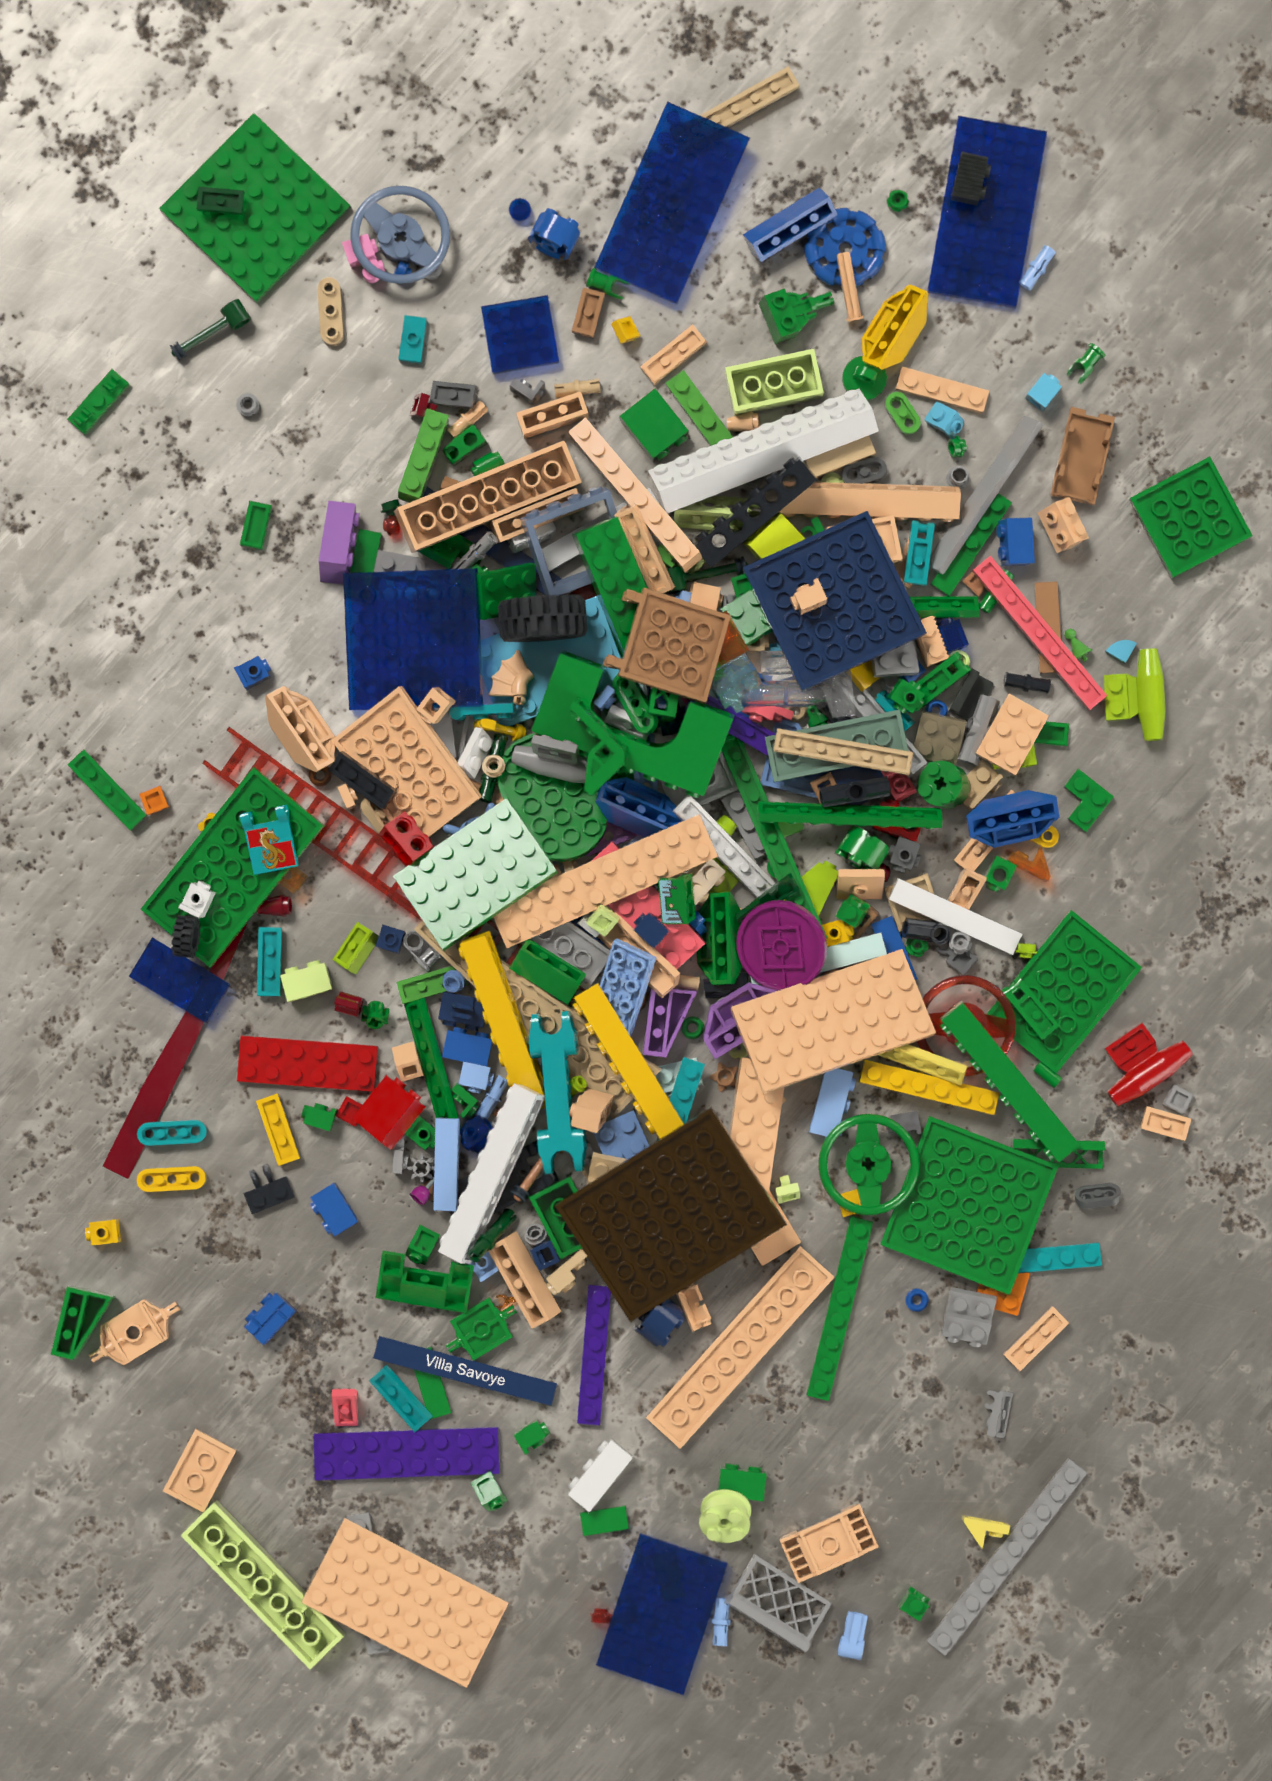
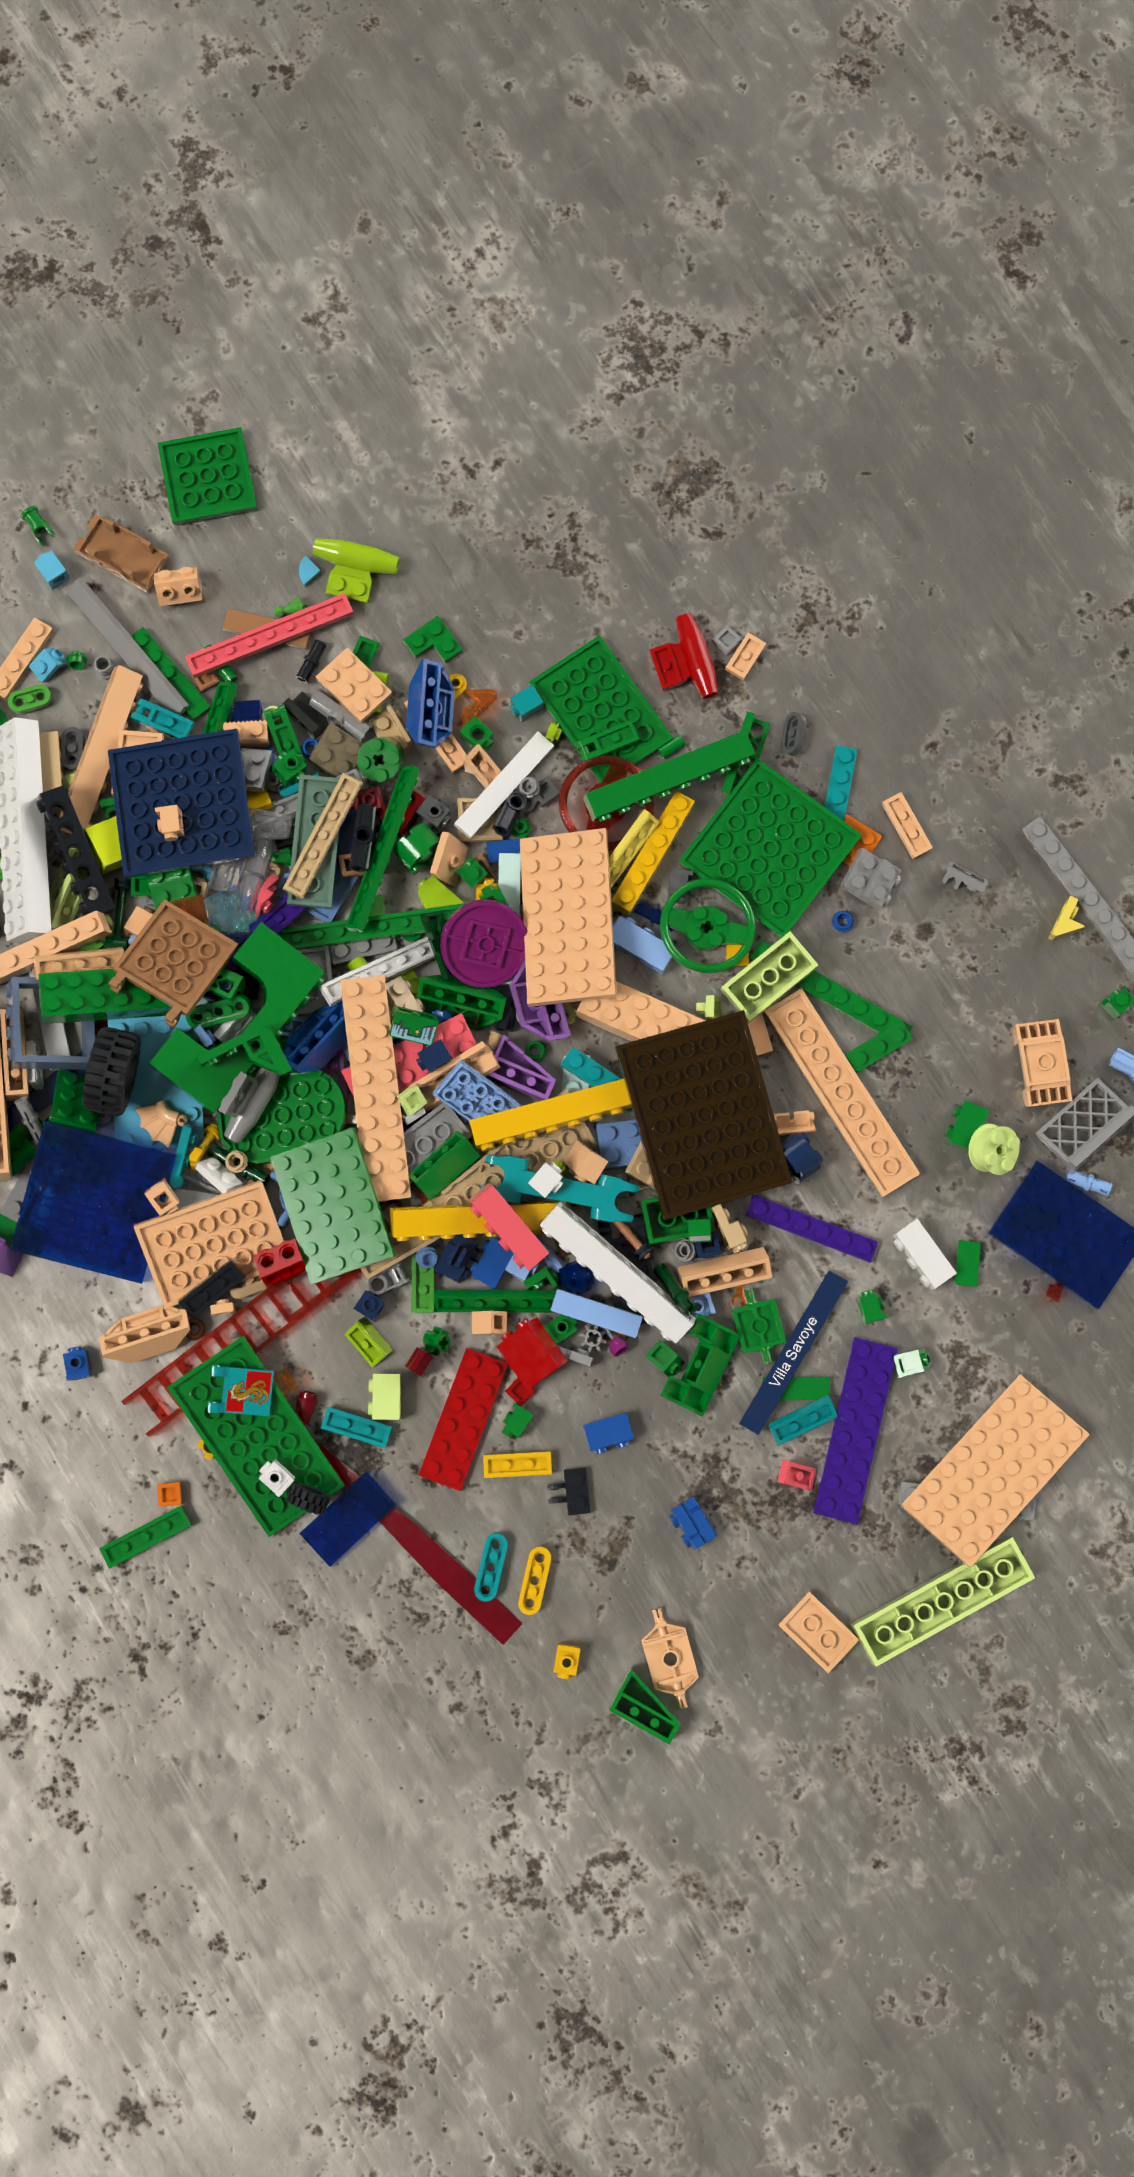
camera: 75 degrees left, 5 degrees down
medium nougat plate [709,1062,738,1092] -> none
blue brick [996,518,1035,566] -> none
none -> coral brick [468,1183,549,1271]
none -> green bracket [479,884,509,906]
none -> teal brick [509,685,544,722]
none -> white brick [528,1162,563,1197]
none -> clear blue pin [633,900,674,932]
none -> green tile [687,1219,711,1243]
none -> yellowish green brick [721,931,818,1024]
none -> green plate [845,1020,913,1073]

